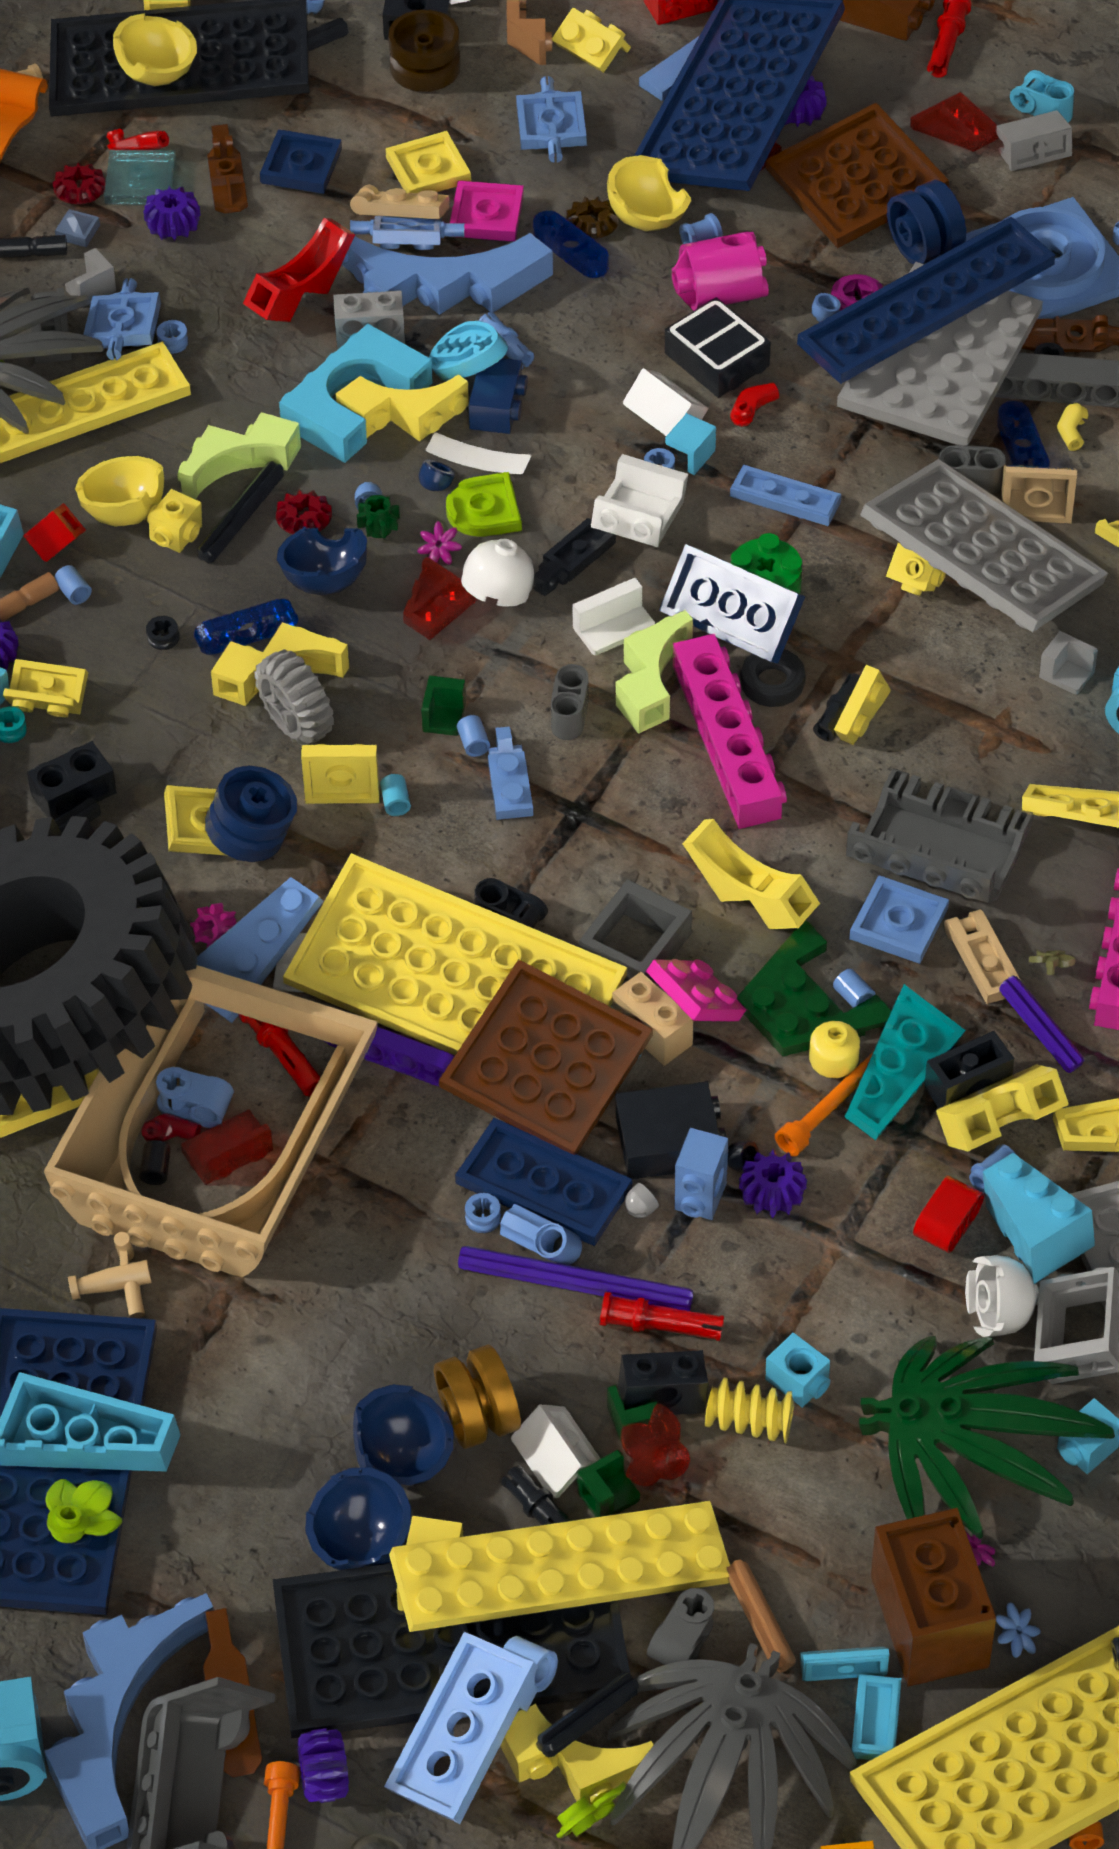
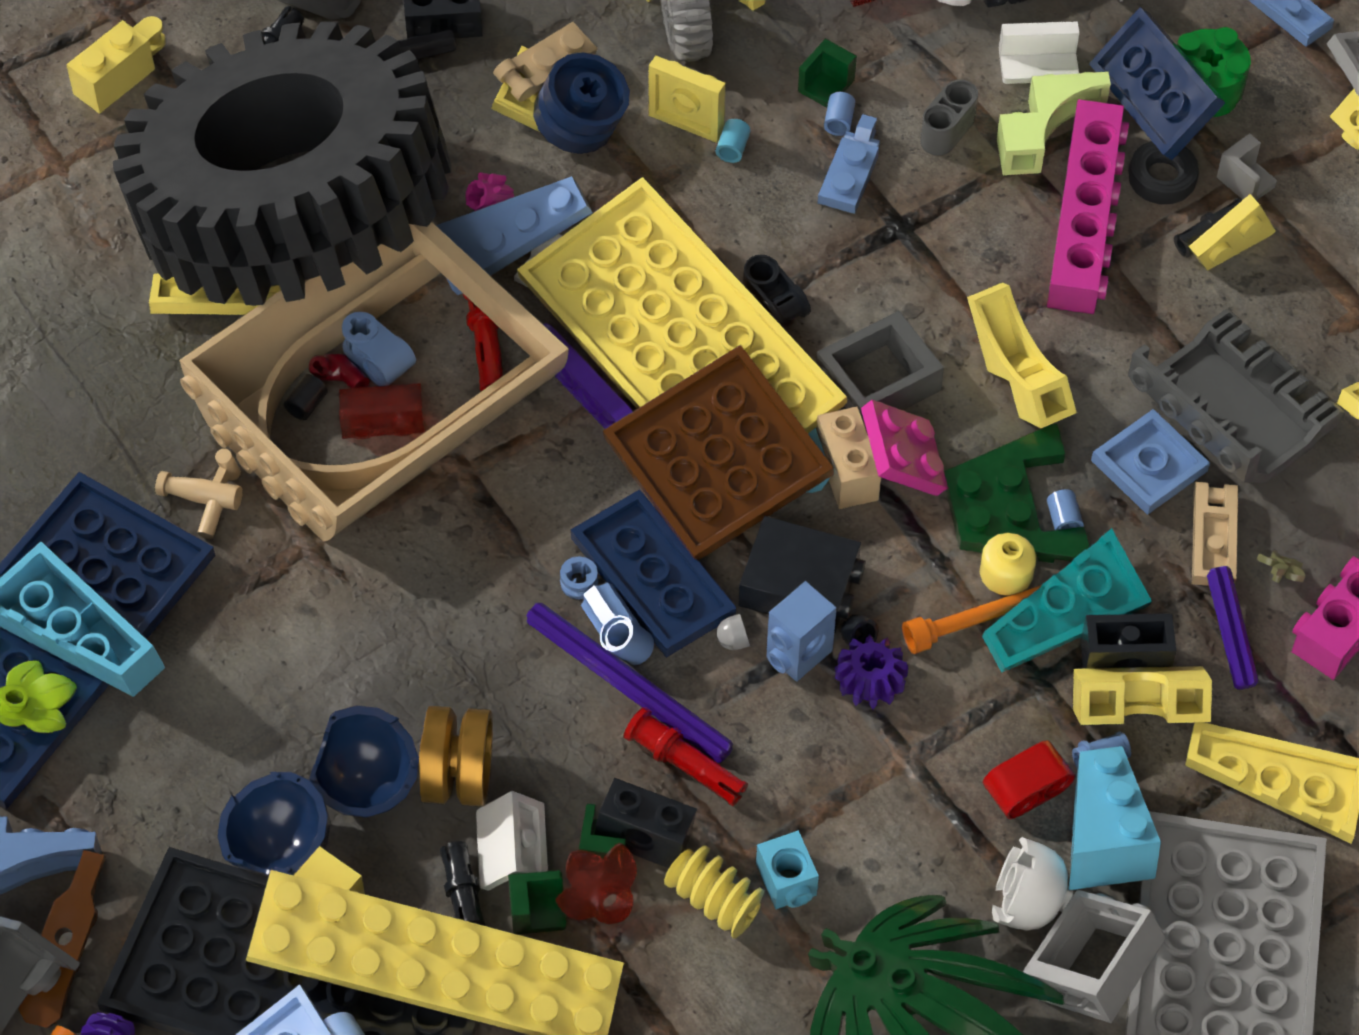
camera: 25 degrees right, 5 degrees up
none -> tan plate [493,22,598,102]
none -> light grey panel [1217,133,1277,201]

